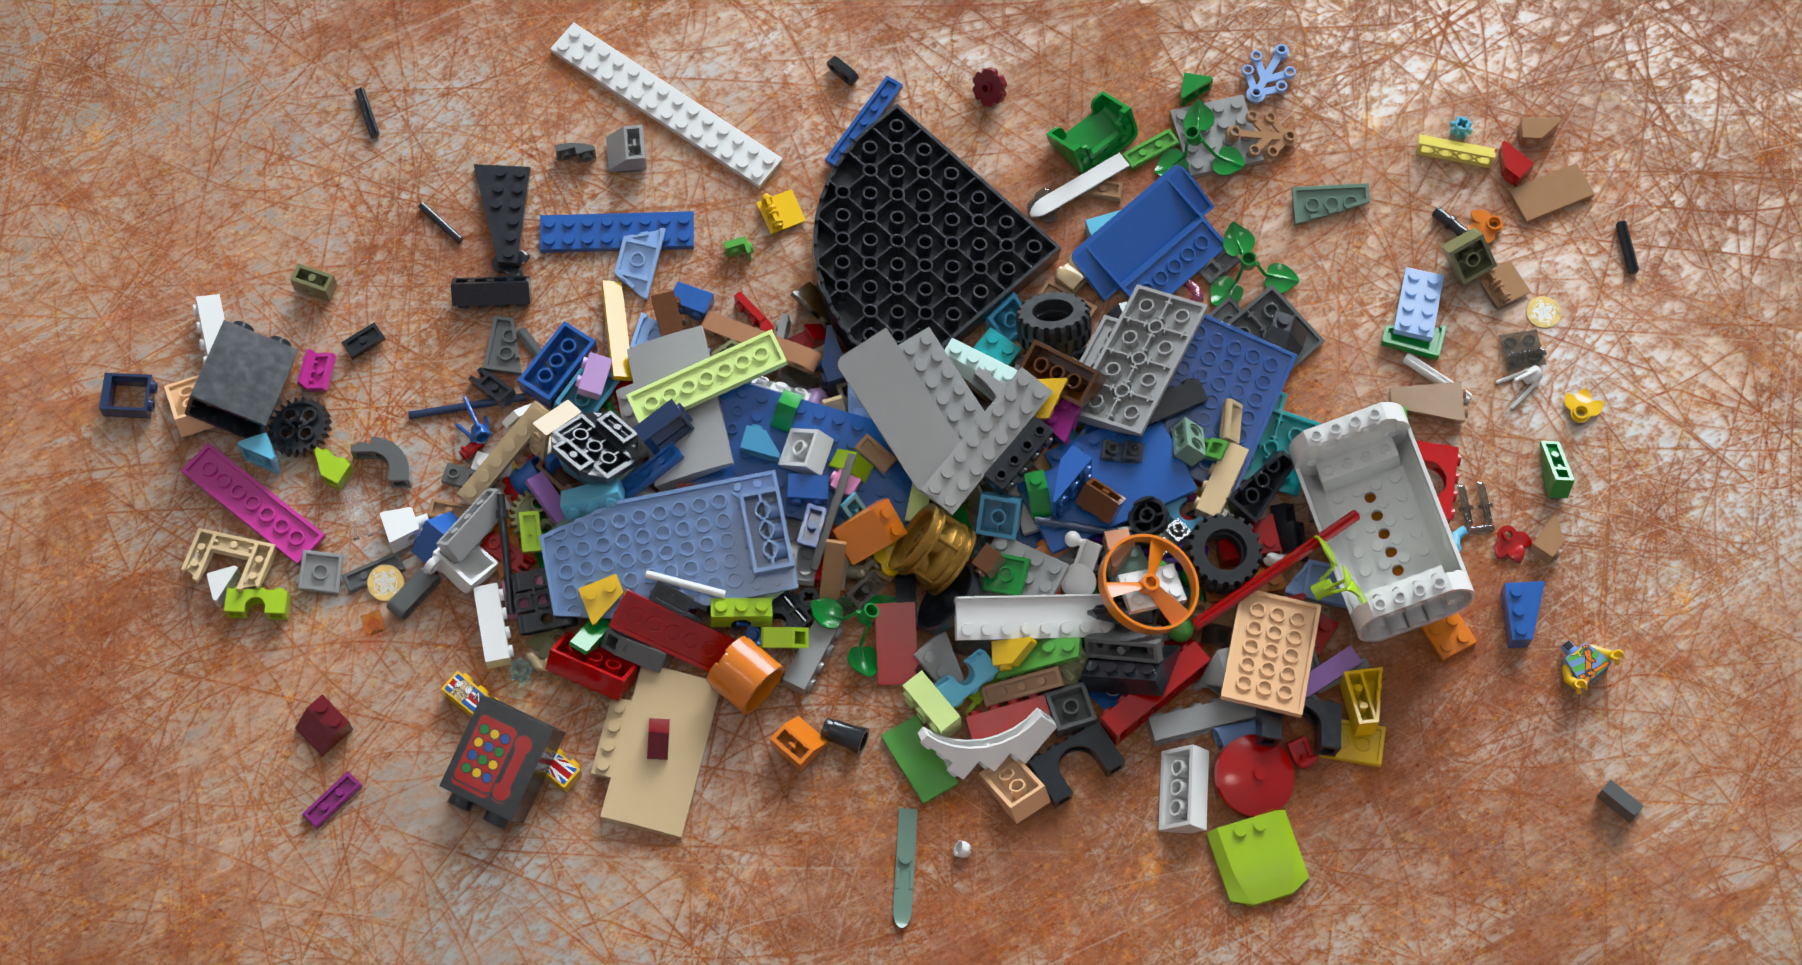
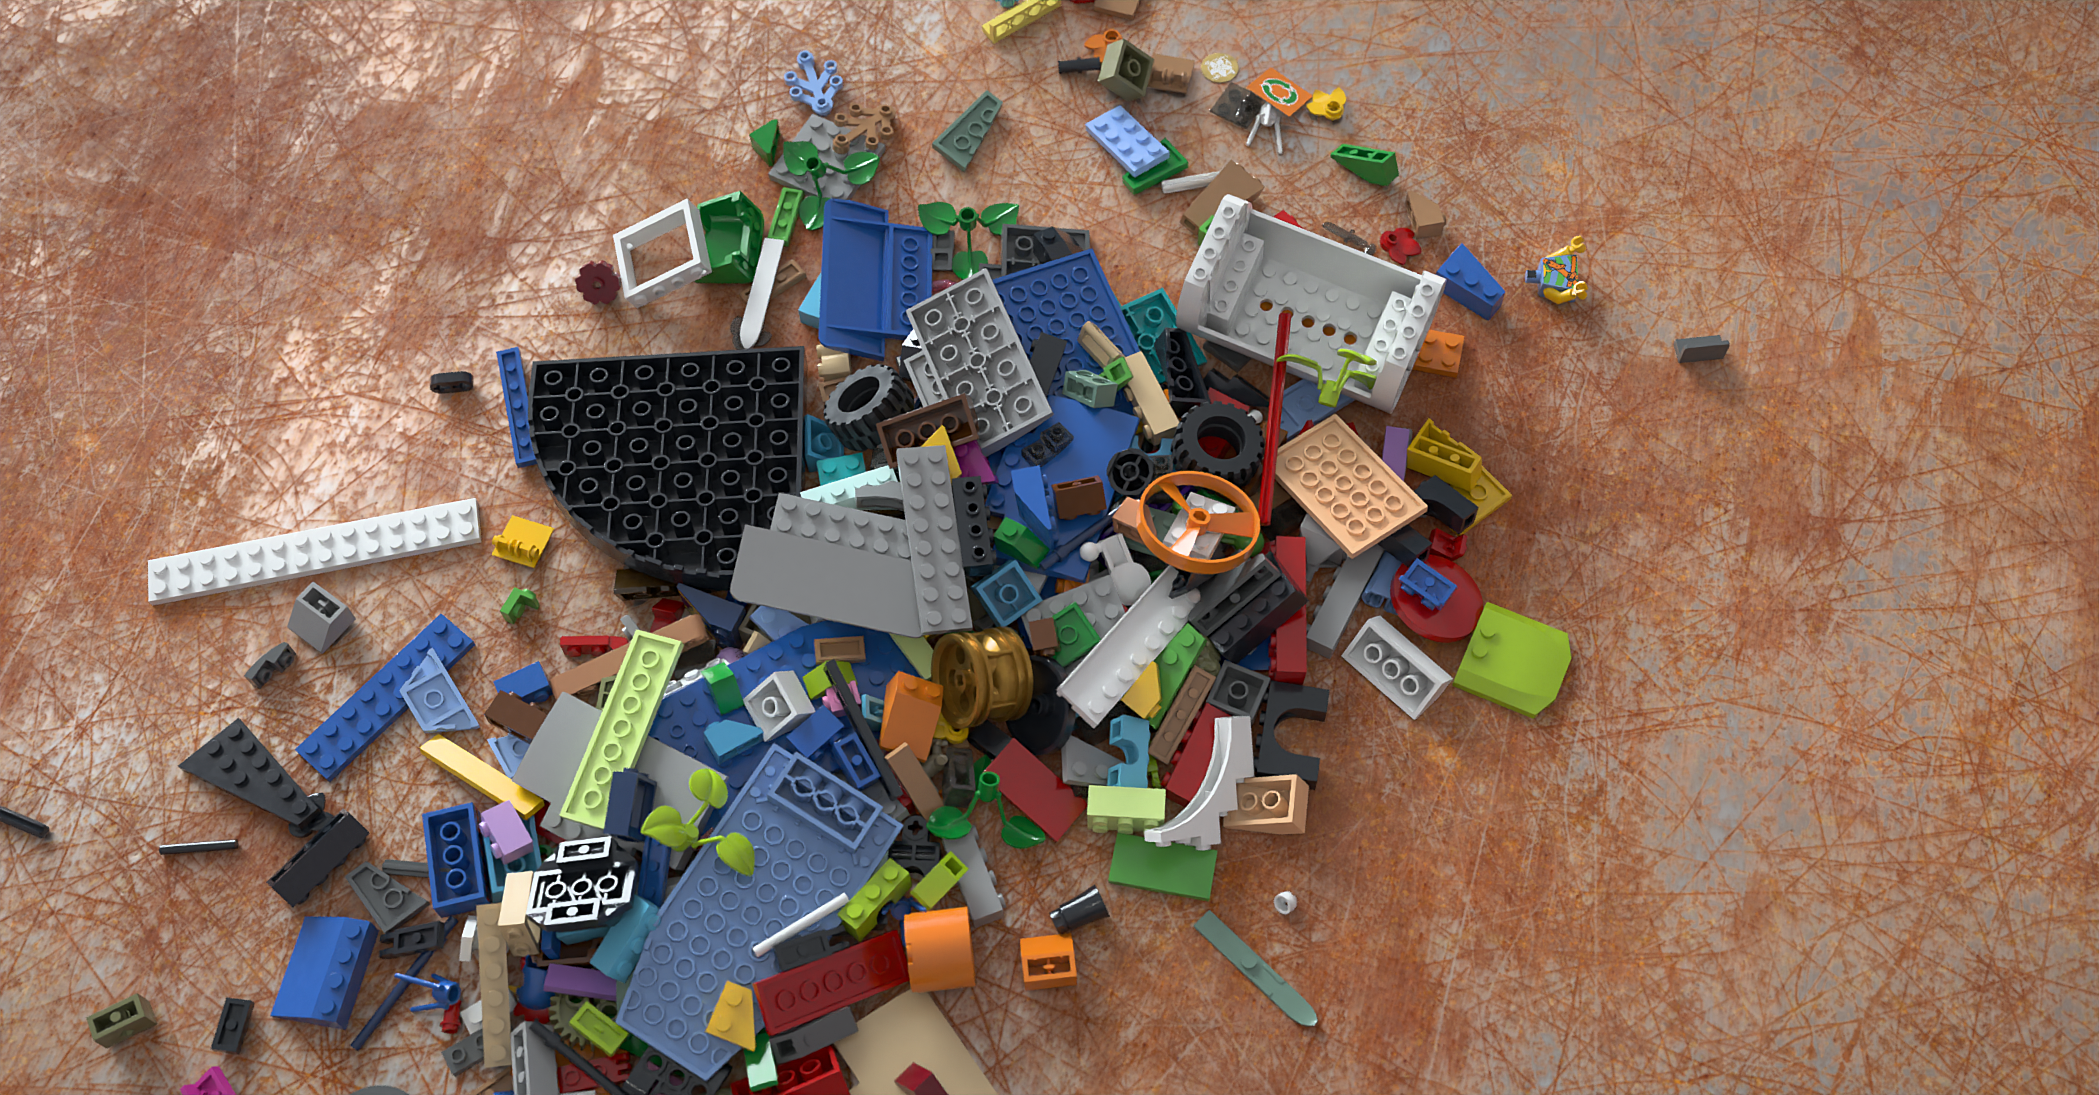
camera: 45 degrees left, 5 degrees down
none -> blue slope [270,916,379,1030]
none -> white window [613,199,712,308]
none -> lime plant [641,768,755,877]
none -> orange sticker [1246,67,1313,117]
none -> blue bracket [1399,558,1458,611]

